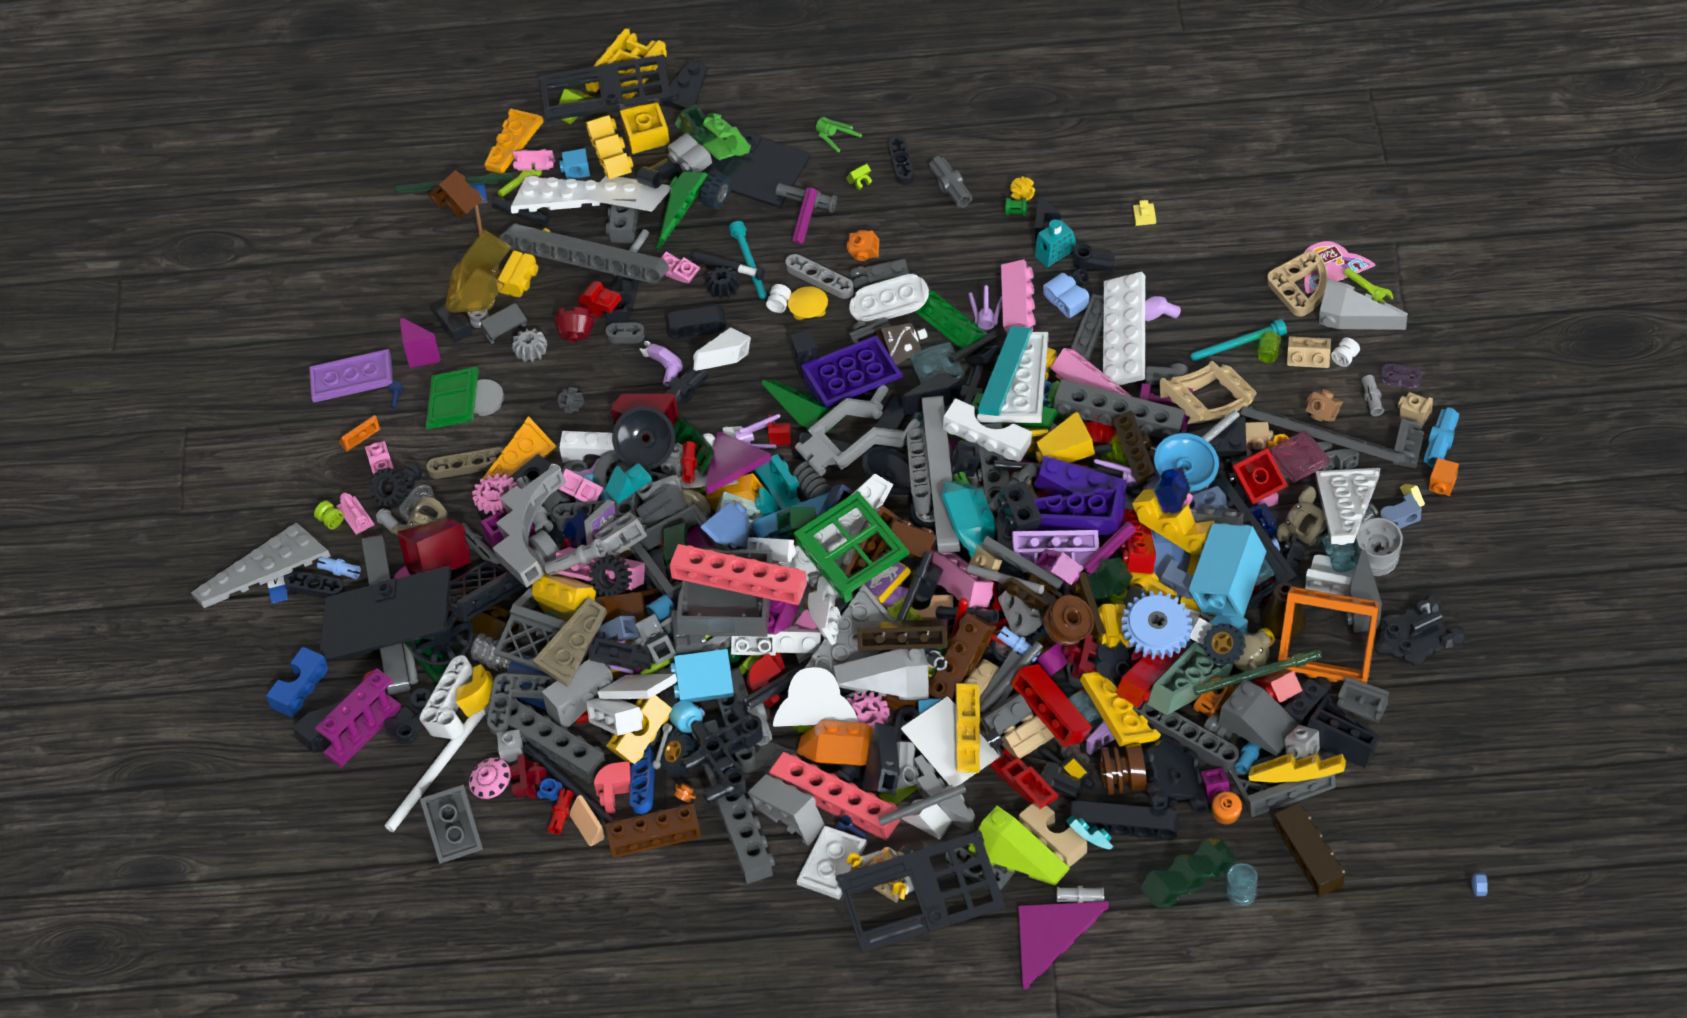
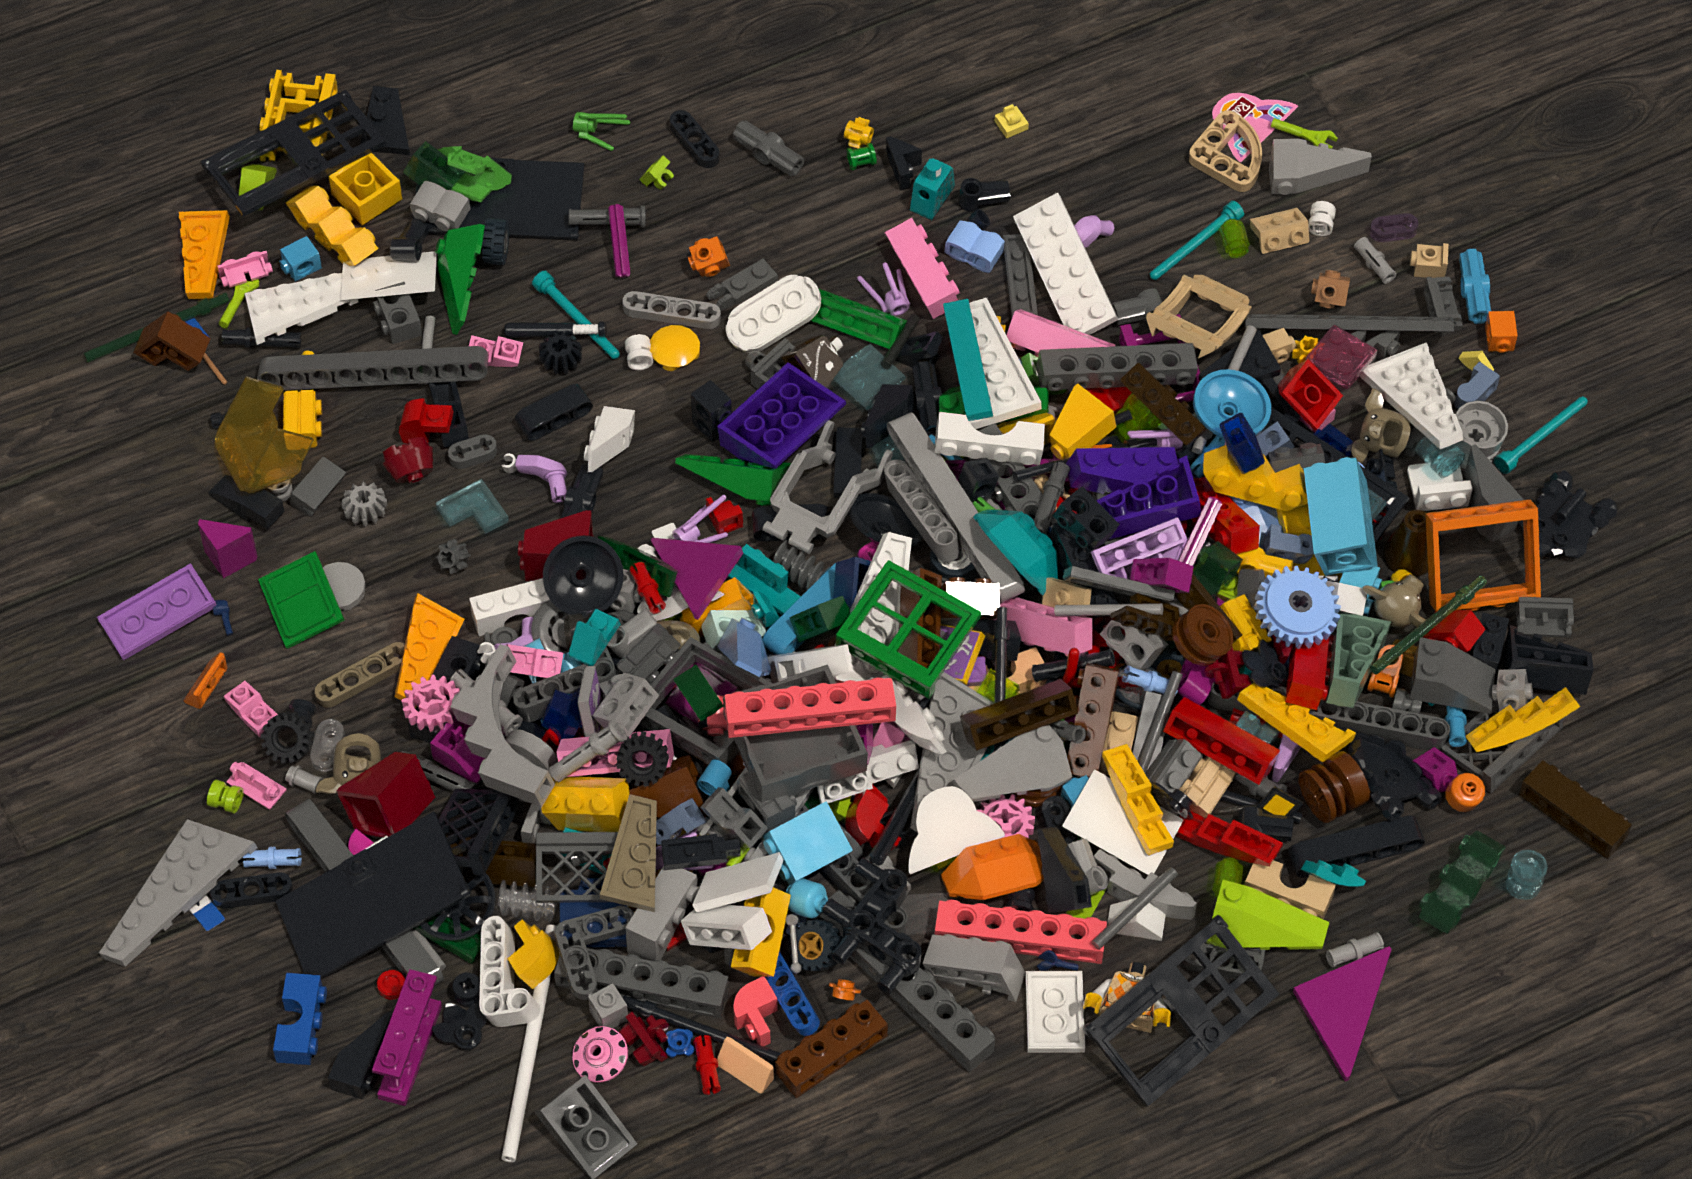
camera: 30 degrees left, 5 degrees up
black wheel [1203,623,1246,665] -> none
none -> clear light blue plate [436,479,509,533]
none -> clear neon green brick [1213,858,1243,898]
none -> teal piece [1494,396,1588,474]

